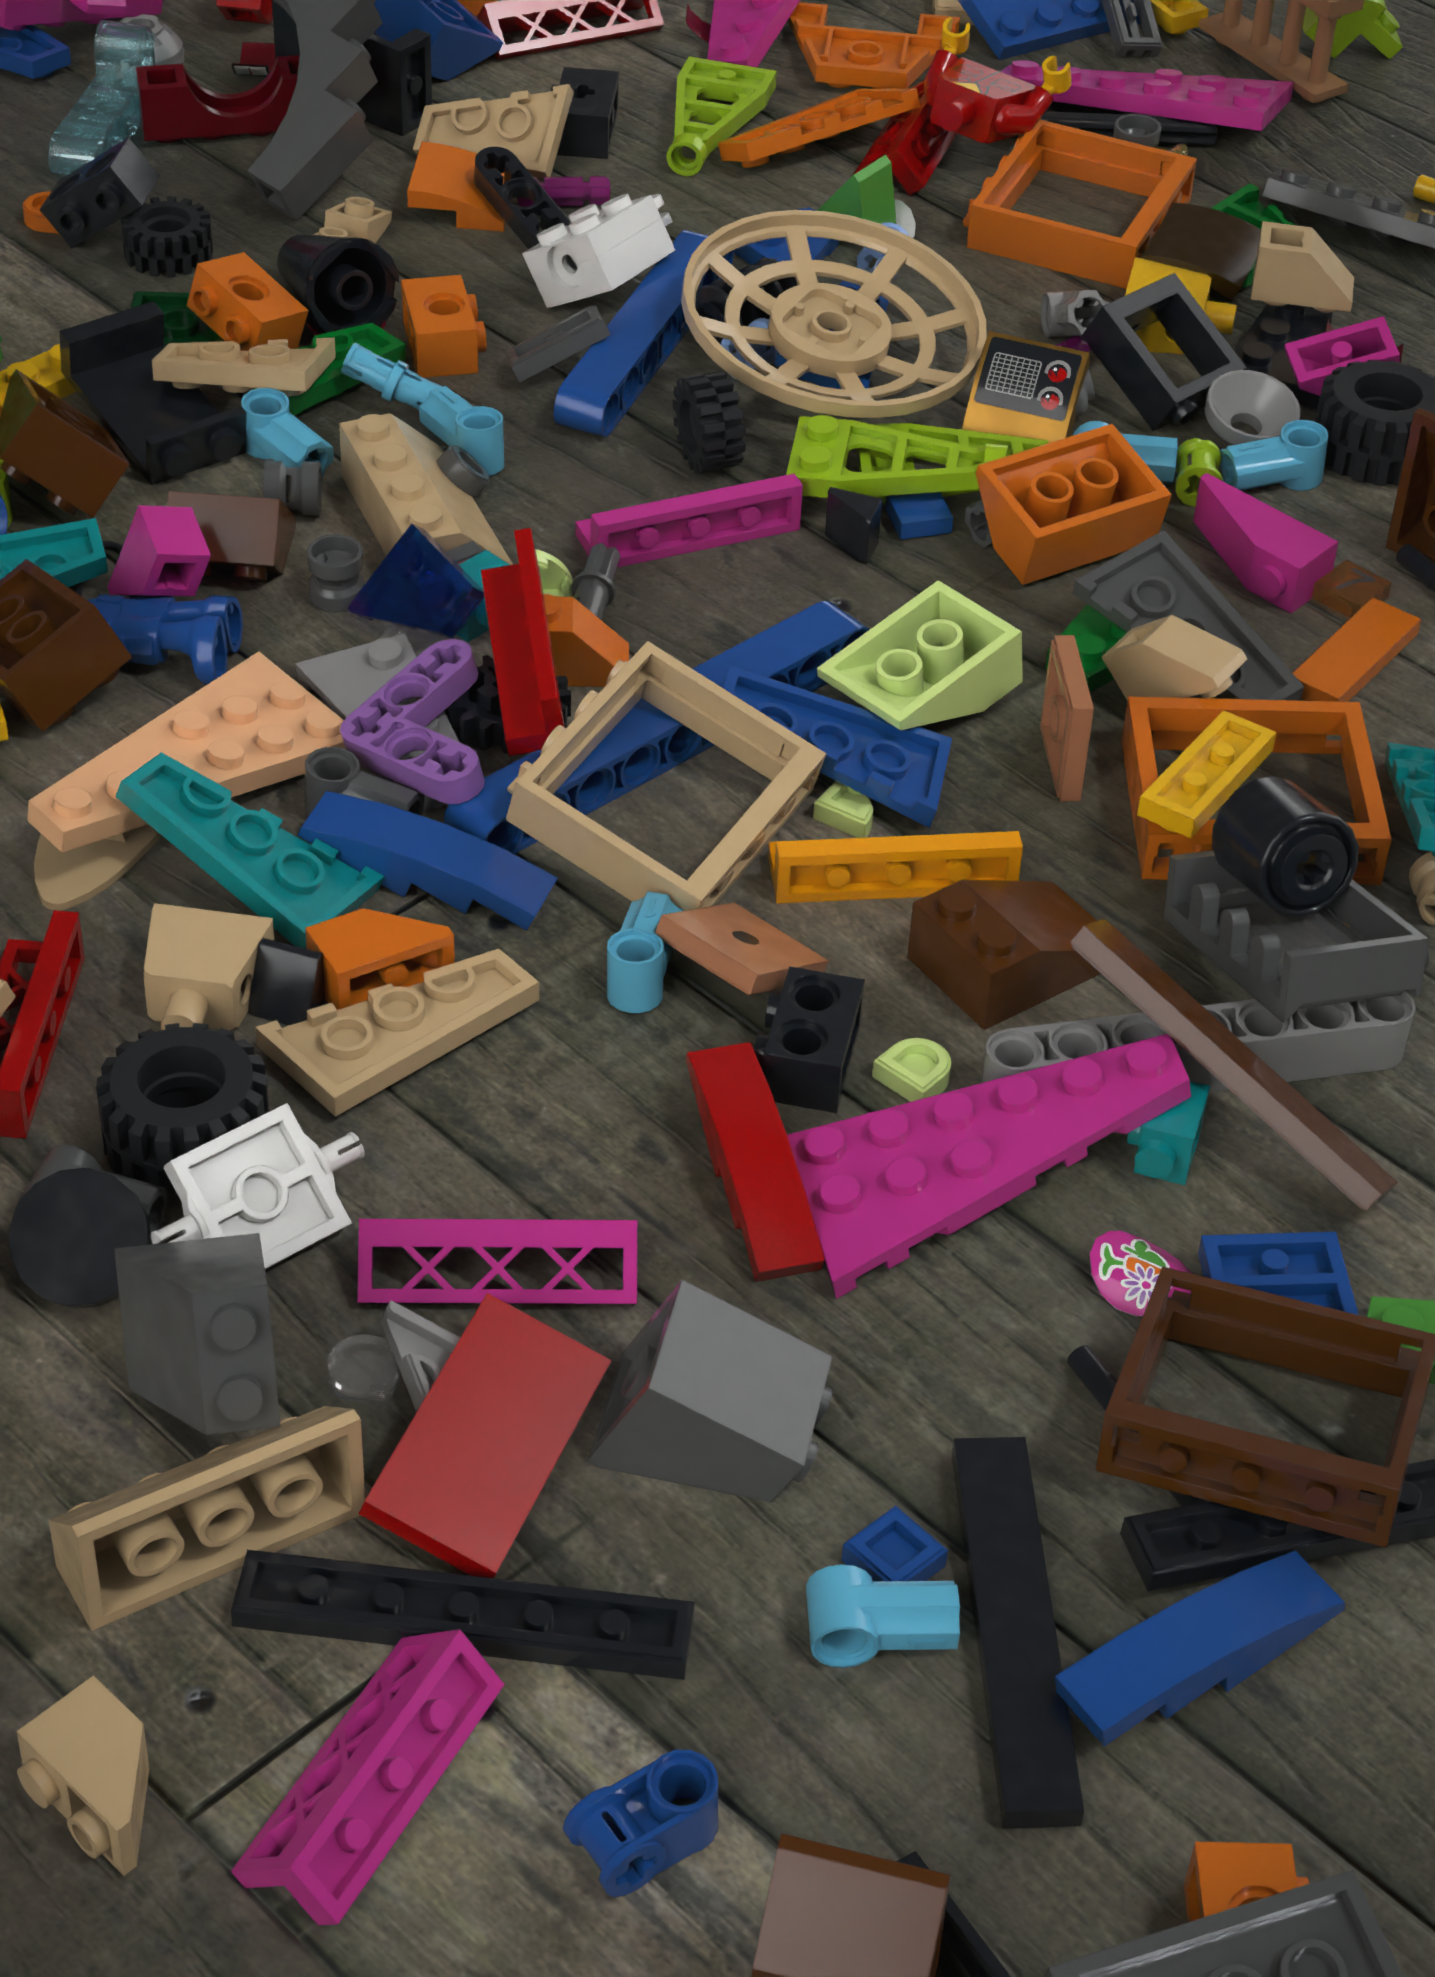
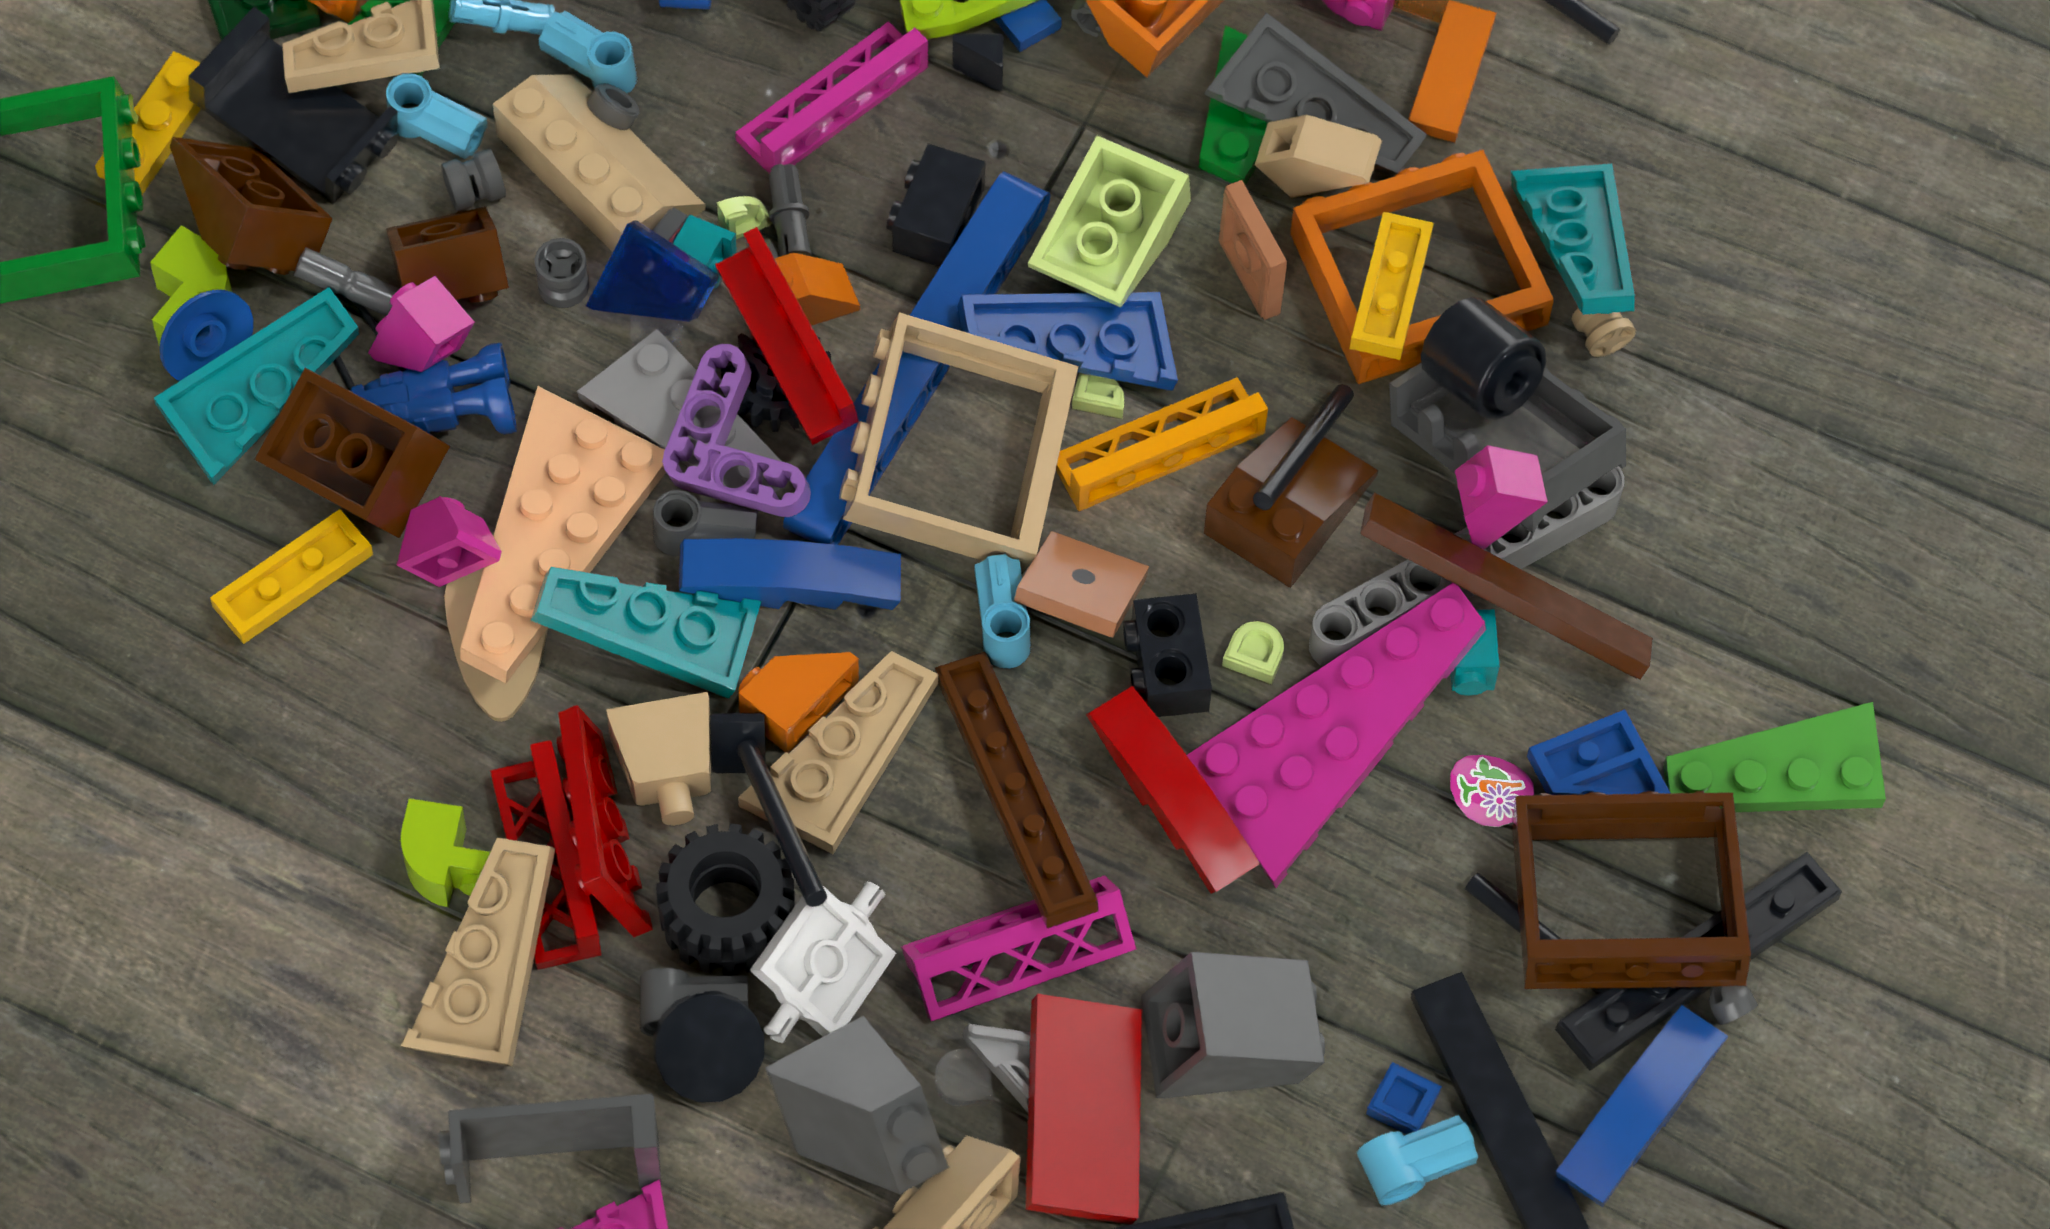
camera: 20 degrees left, 20 degrees up
none -> dark grey piece [293,247,400,316]
none -> dark pink slope [397,496,502,587]
none -> red wing [556,705,653,938]
none -> black bar [736,740,827,907]
none -> black brick [887,143,986,267]
none -> reddish brown tile [935,652,1099,929]
none -> black bar [1253,384,1354,510]
none -> dark pink slope [1455,445,1547,549]
none -> dark grey hinge [1708,986,1758,1025]

